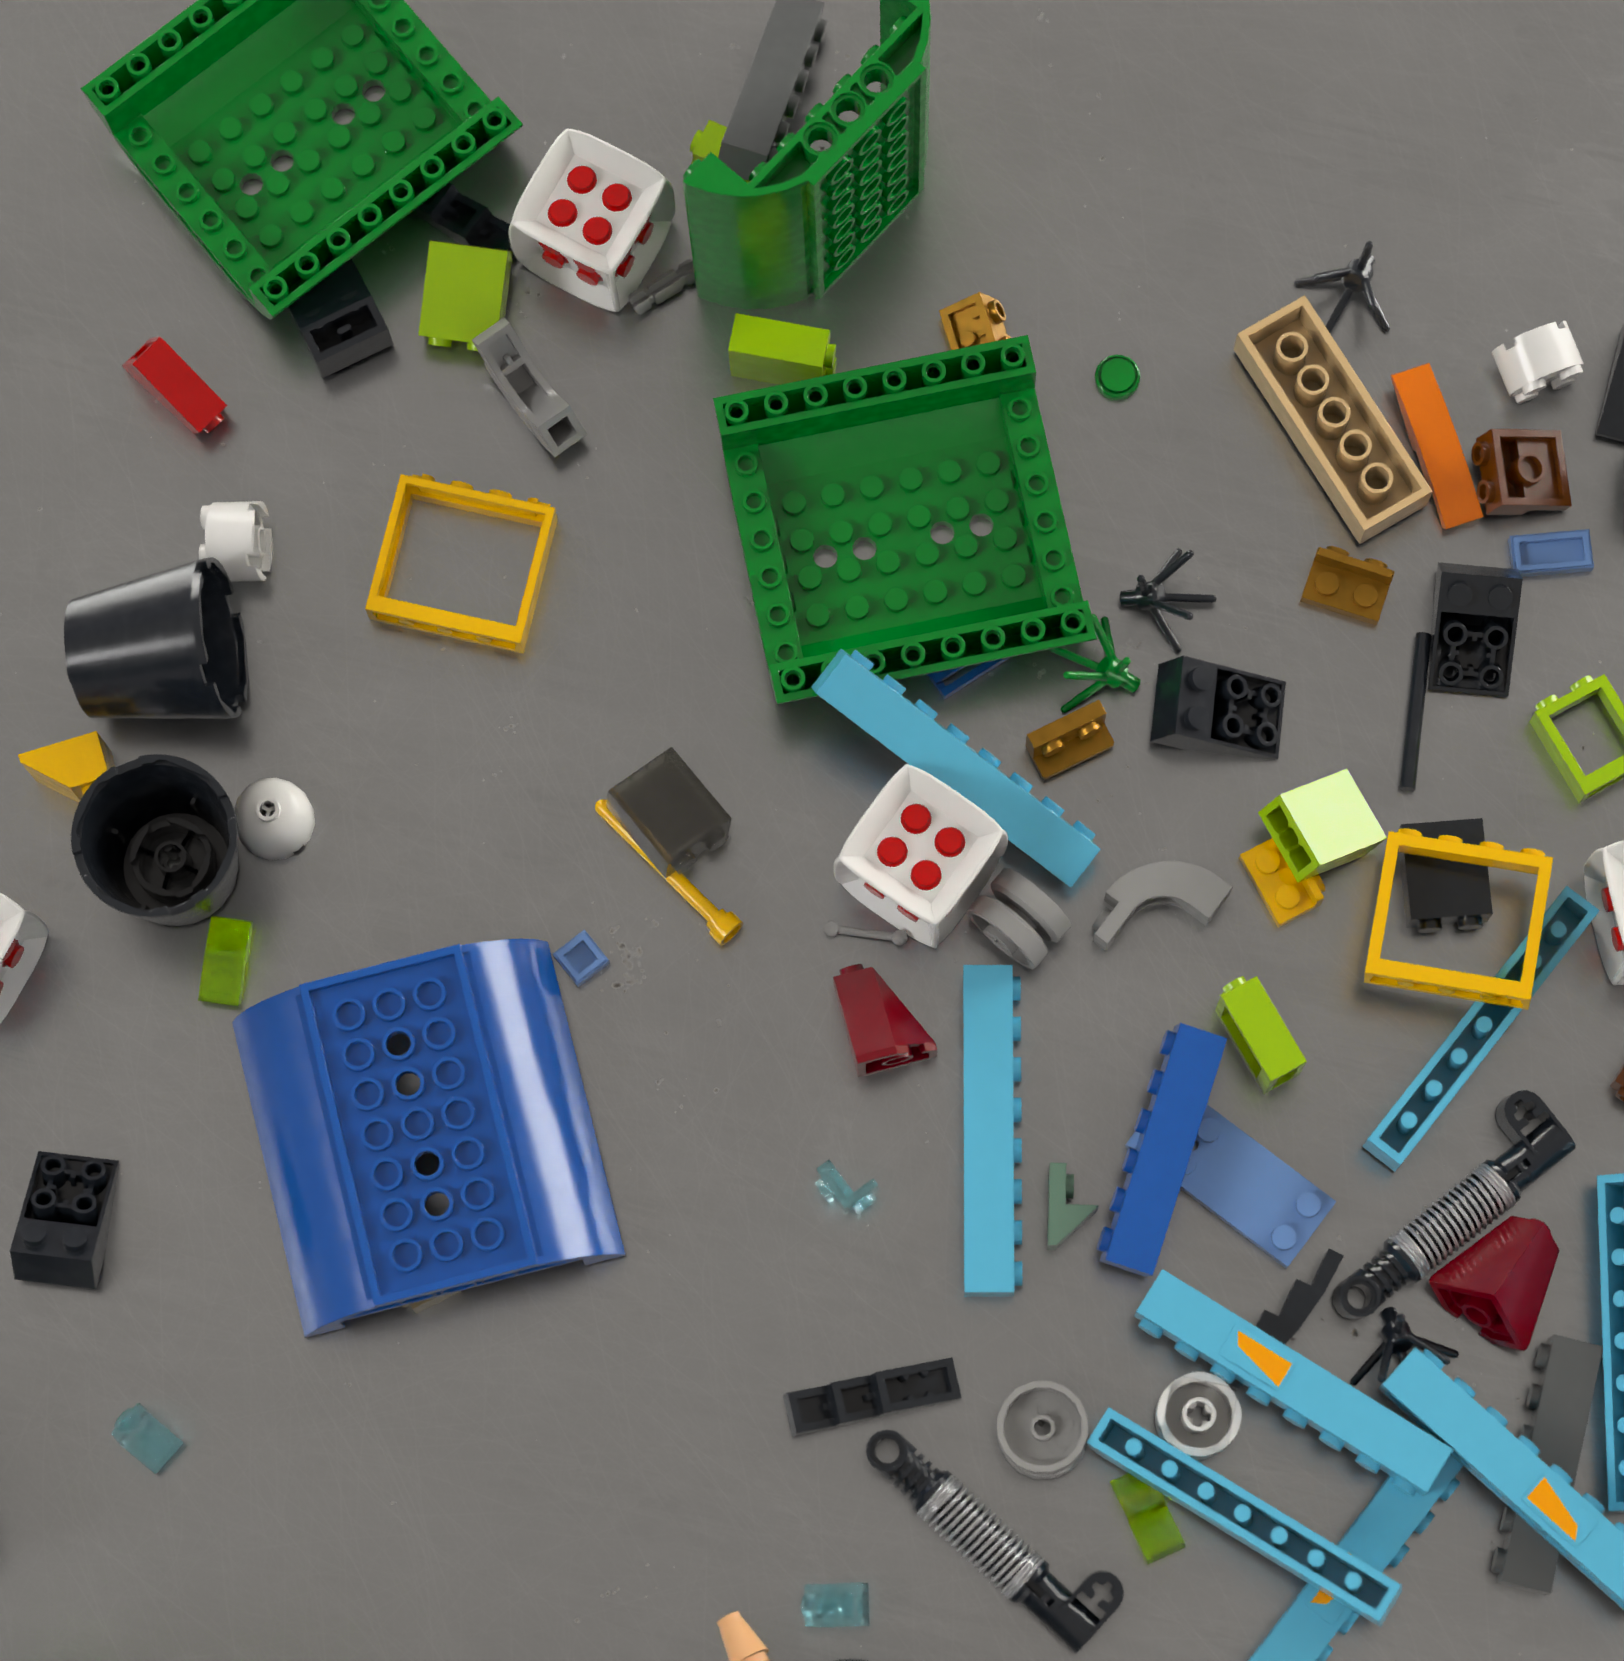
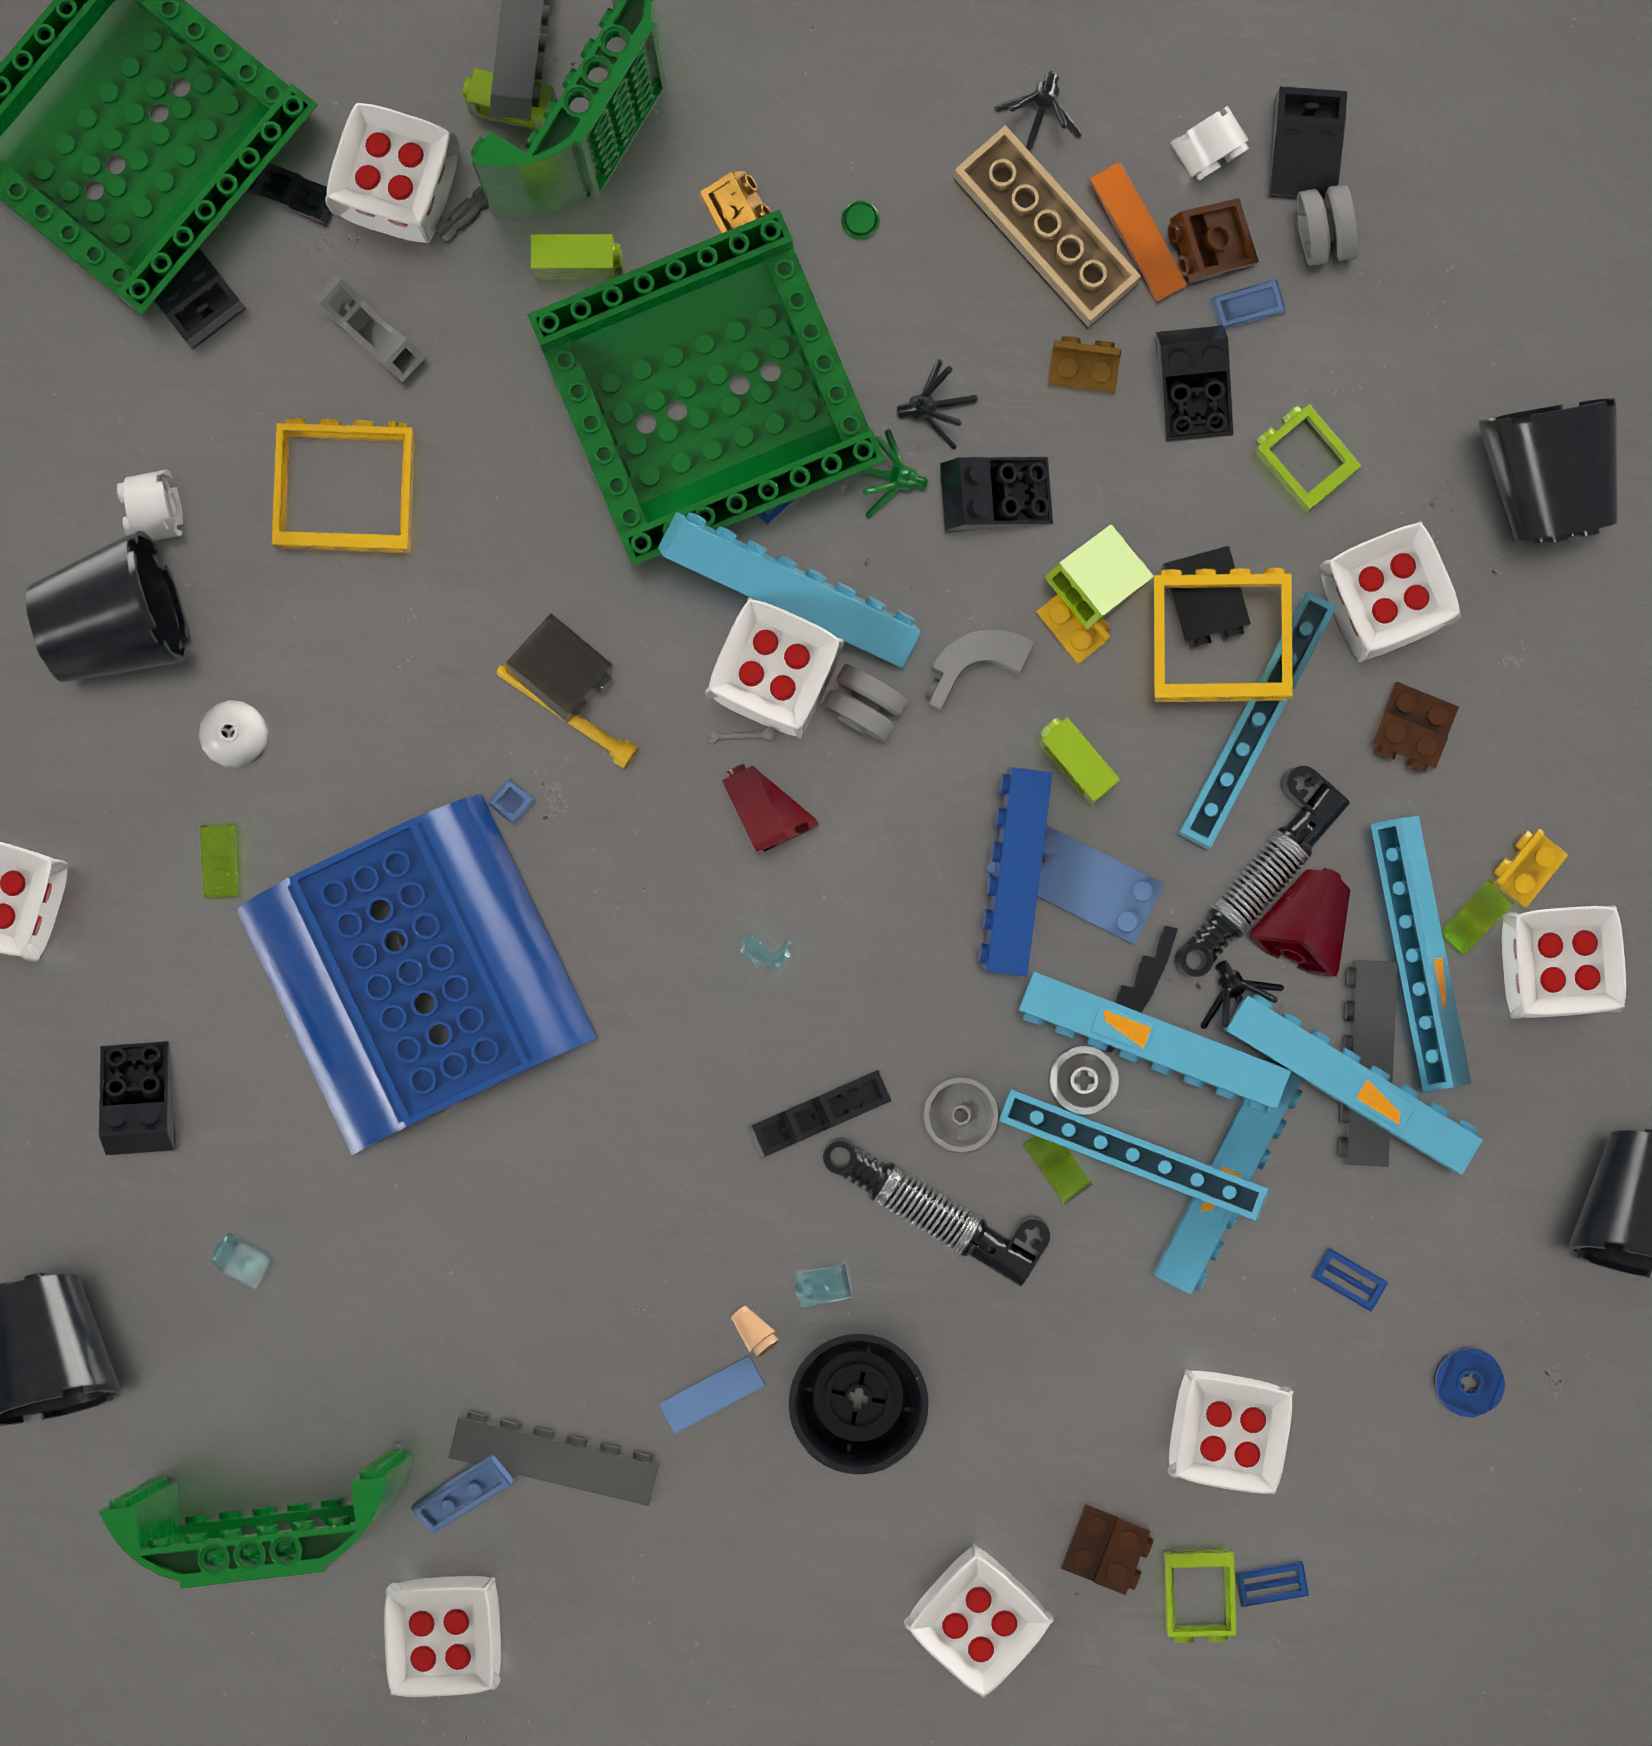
camera: 10 degrees left, 10 degrees up
yellow slope [18,731,115,803] -> none
black cone [71,754,238,926] -> none
red slope [122,336,227,433] -> none
lime brick [418,241,513,351] -> none
medium azure brick [963,965,1022,1297] -> none
pearl gold bracket [1025,700,1114,780] -> none
sand green slope [1047,1162,1099,1250] -> none
black bar [1399,632,1432,791] -> none

